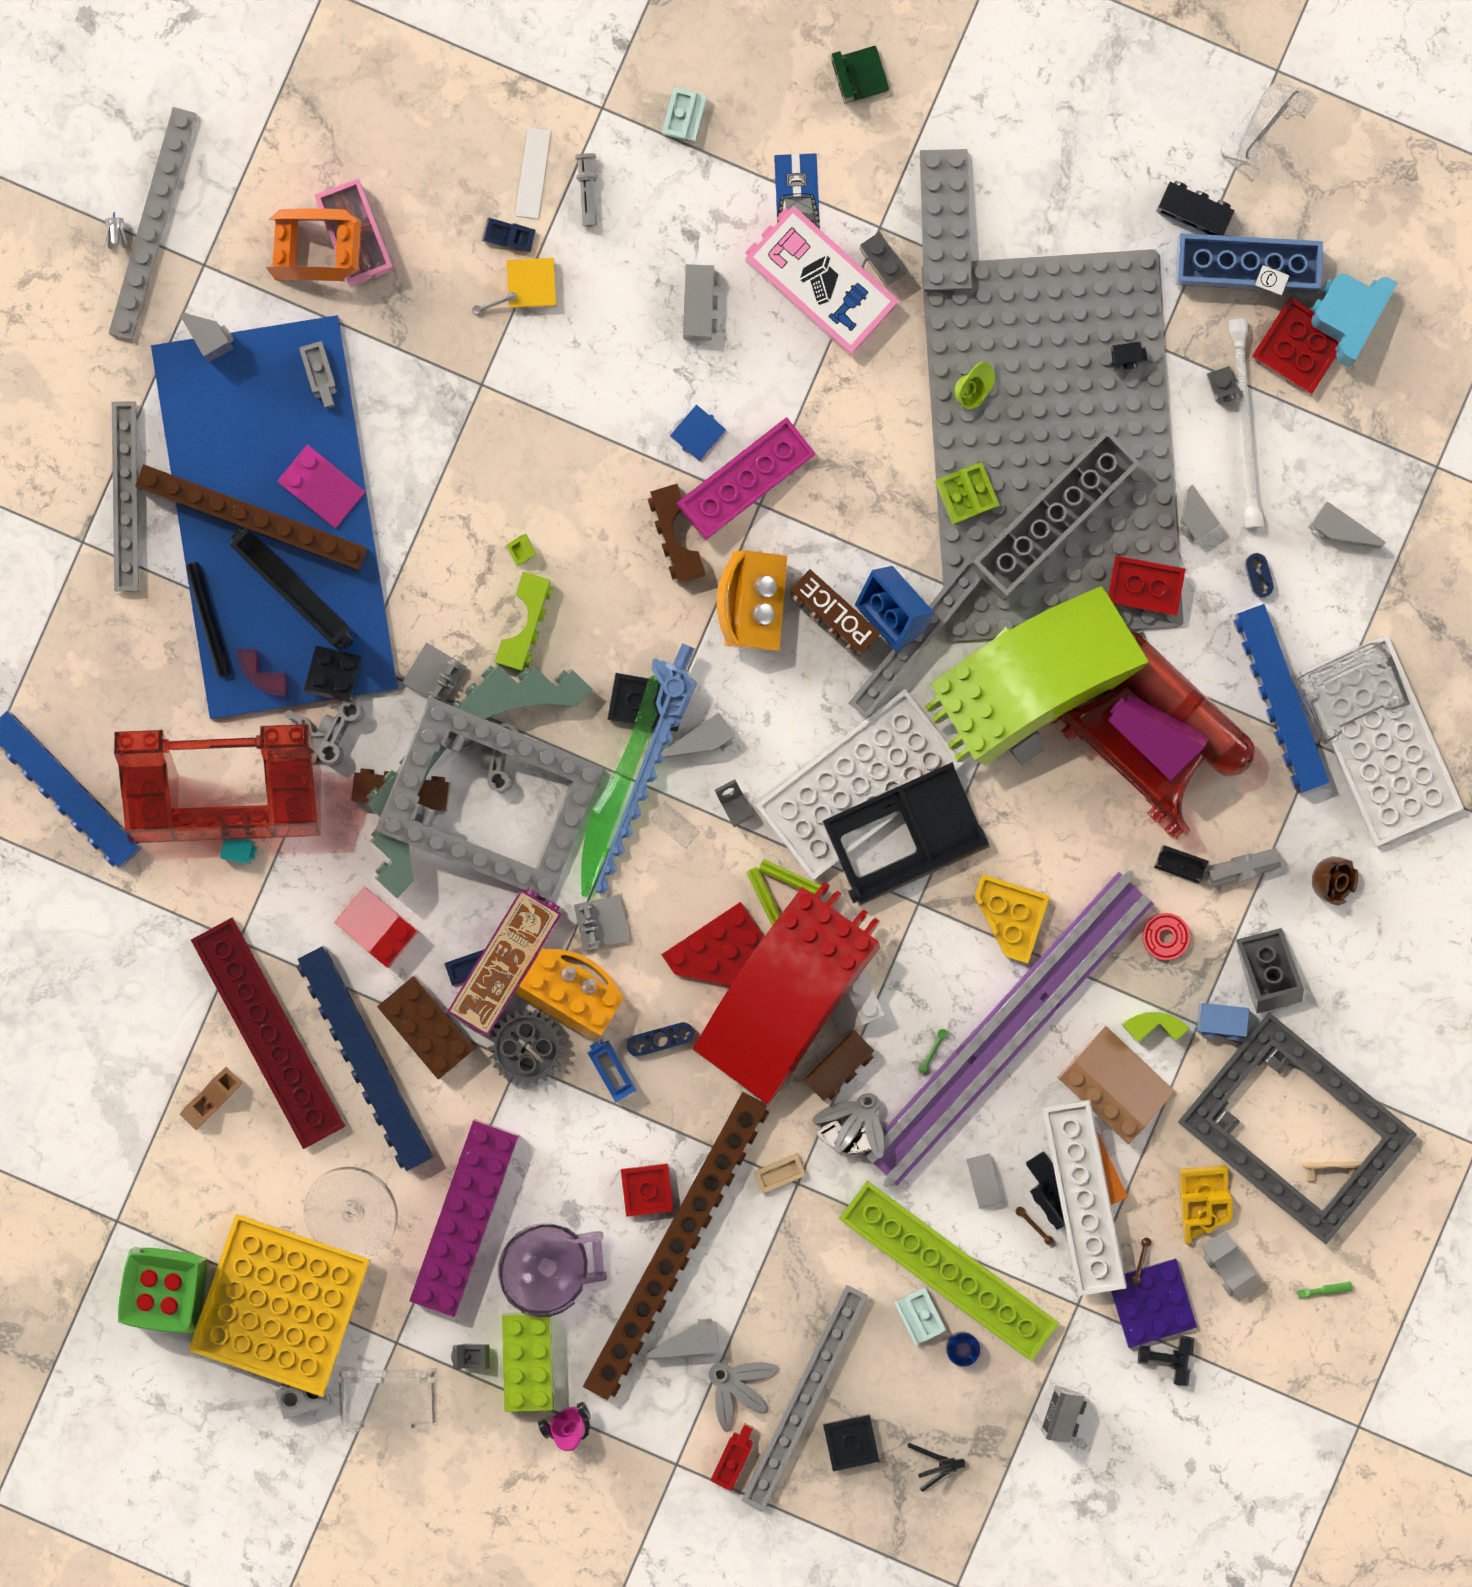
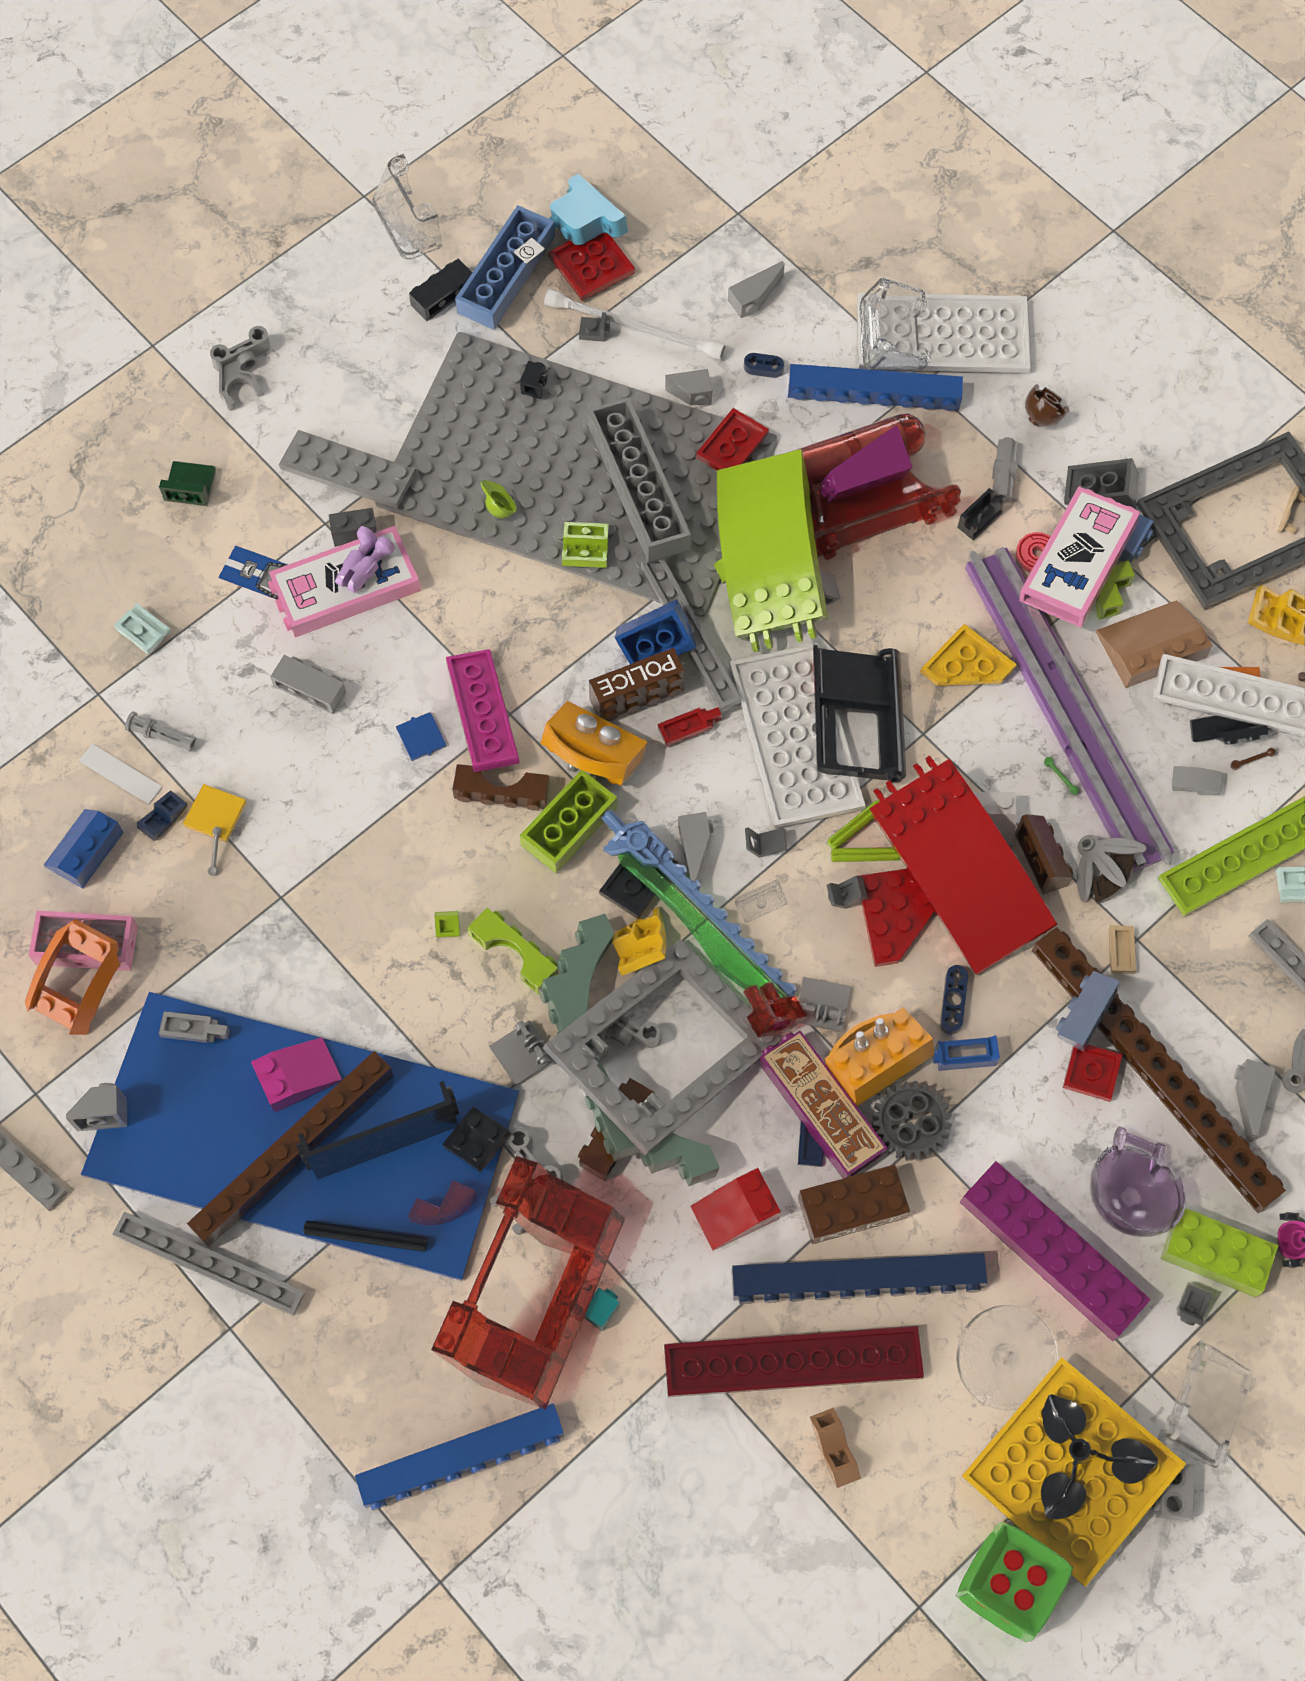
camera: 70 degrees left, 20 degrees down
none -> blue slope [44,809,124,889]
none -> light grey piece [210,326,270,410]
none -> lavender piece [335,526,395,593]
none -> lime brick [520,770,617,874]
none -> yellow slope [612,907,666,976]
none -> red hinge [657,707,722,747]
none -> clear red brick [743,982,807,1038]
none -> dark grey bracket [827,875,867,909]
none -> brick [1019,487,1140,627]
none -> black plant [1041,1394,1158,1520]
none -> sand blue slope [1056,971,1120,1052]

